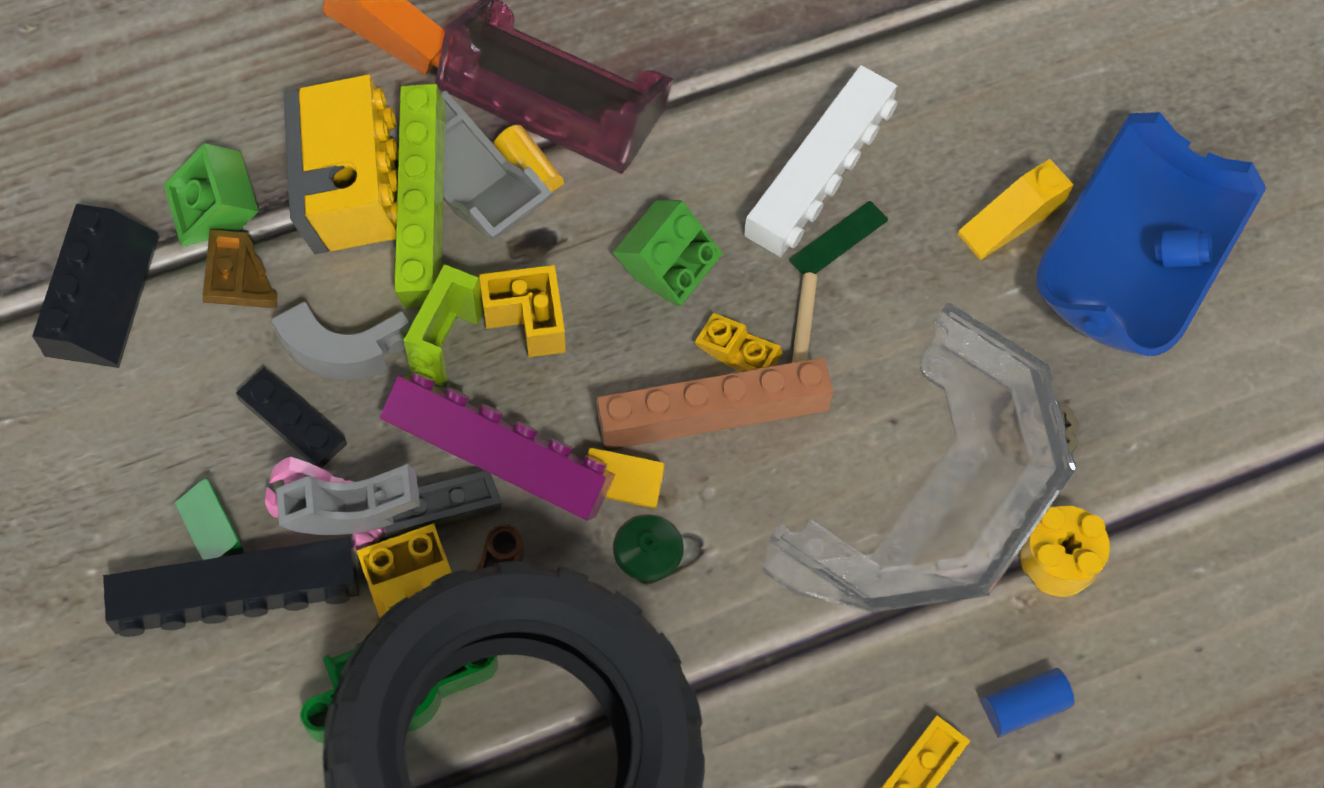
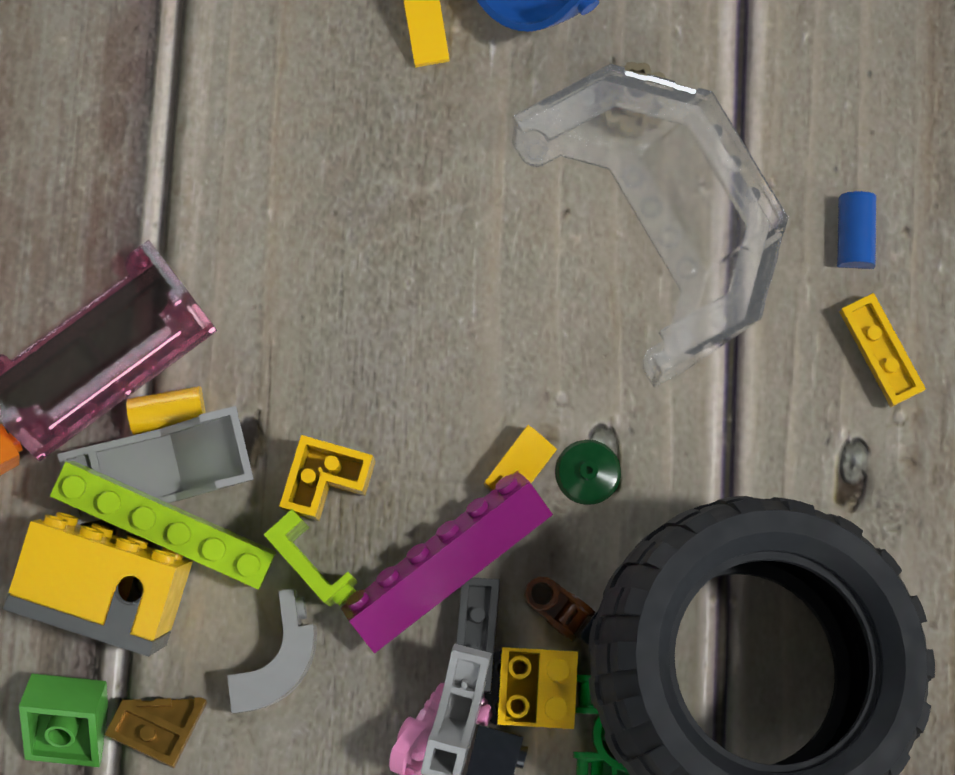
camera: 60 degrees left, 15 degrees up
black plate [236,368,347,469] -> none
nougat brick [597,357,834,451] -> none
bright green slope [613,200,723,306] -> none
yellow slope [695,313,783,372] -> none
white brick [744,65,898,257] -> none
dark green sticker [789,201,888,275] -> none
tan bar [792,273,817,363] -> none
yellow brick [1020,506,1110,597] -> none

